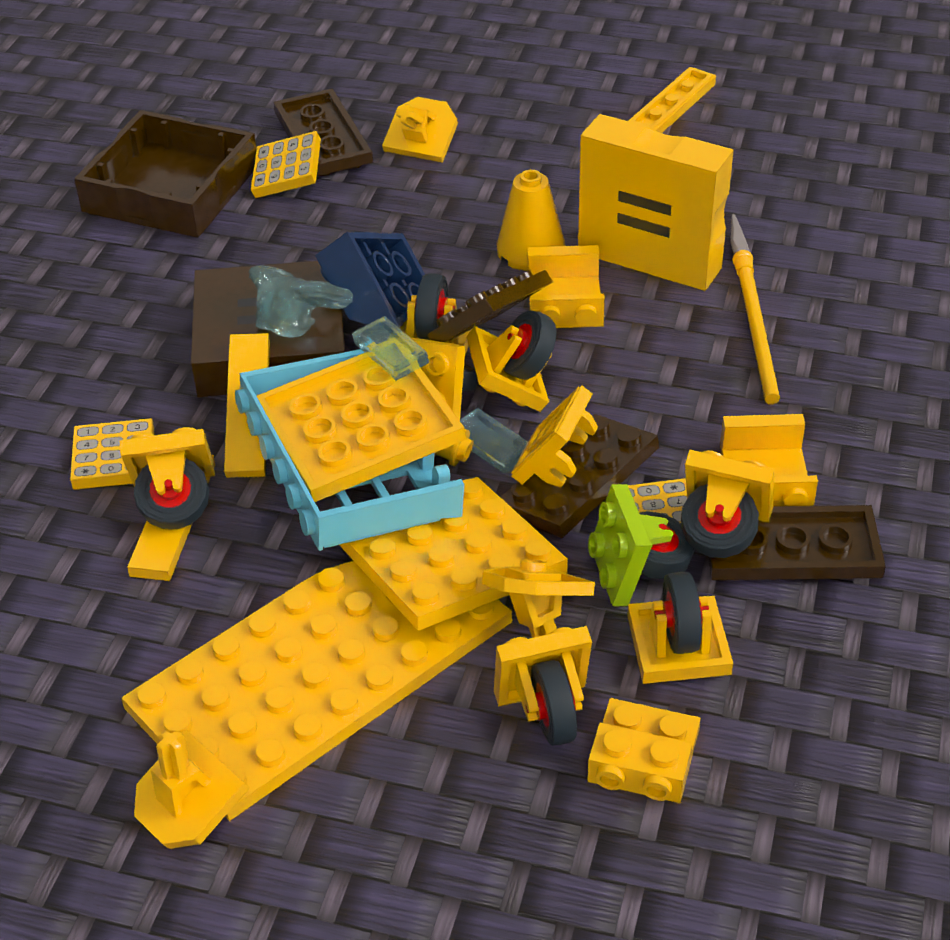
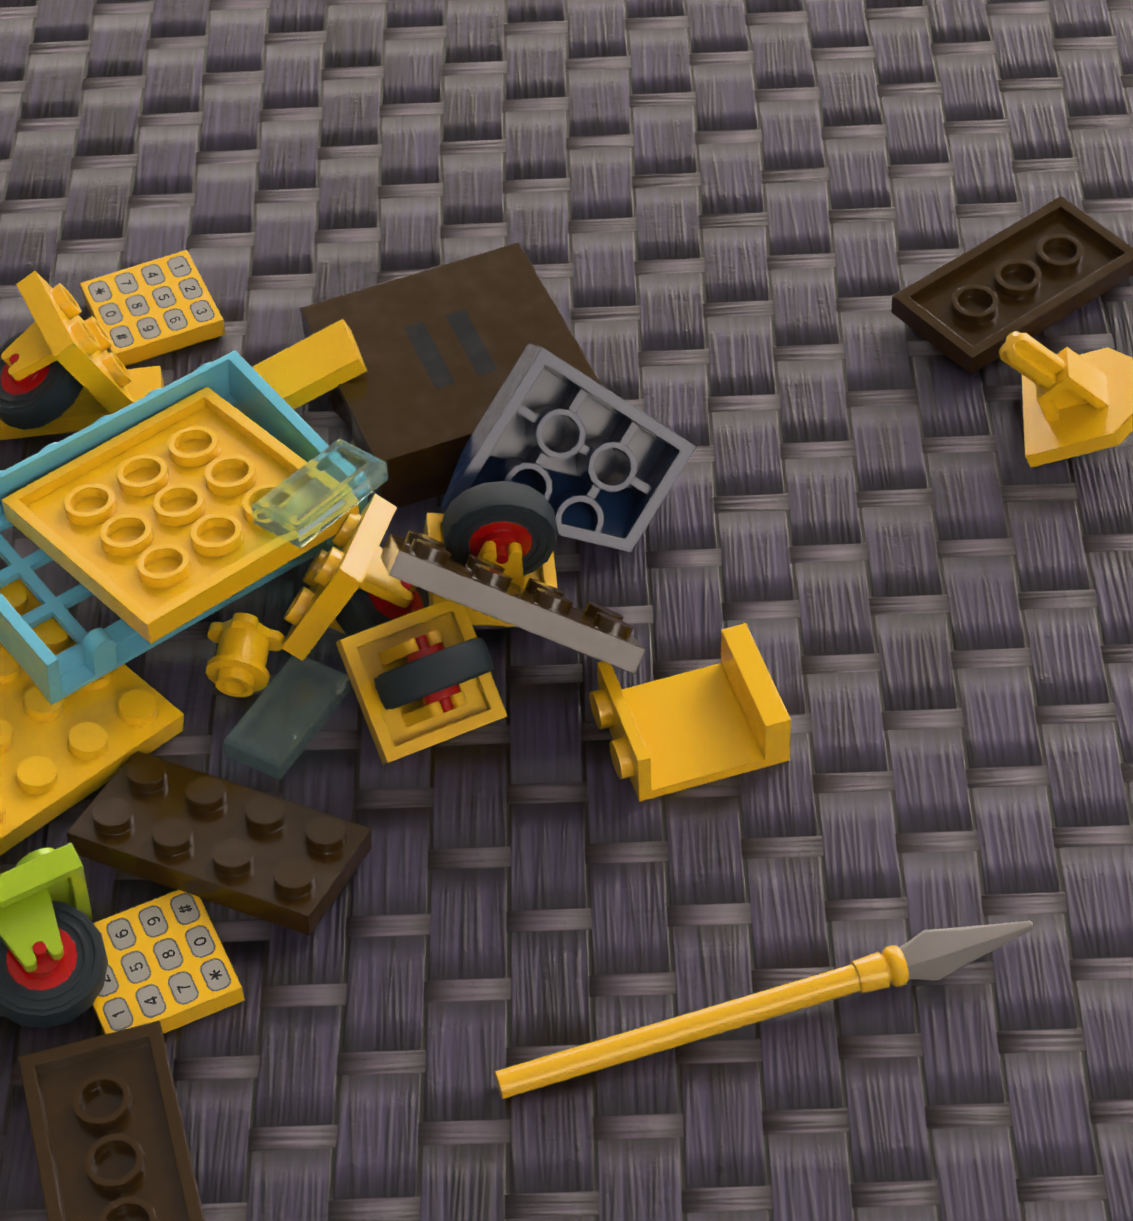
camera: 75 degrees right, 5 degrees up
dark brown tile [74,110,257,238] -> none
clear light blue hair [248,265,353,338] -> none
tile [251,131,321,198] -> none
yellow cone [497,169,565,271] -> none
yellow piece [511,385,598,487] -> none
yellow tile [578,114,734,291] -> none
plate [681,450,775,558] -> none
yellow panel [720,414,818,506] -> none

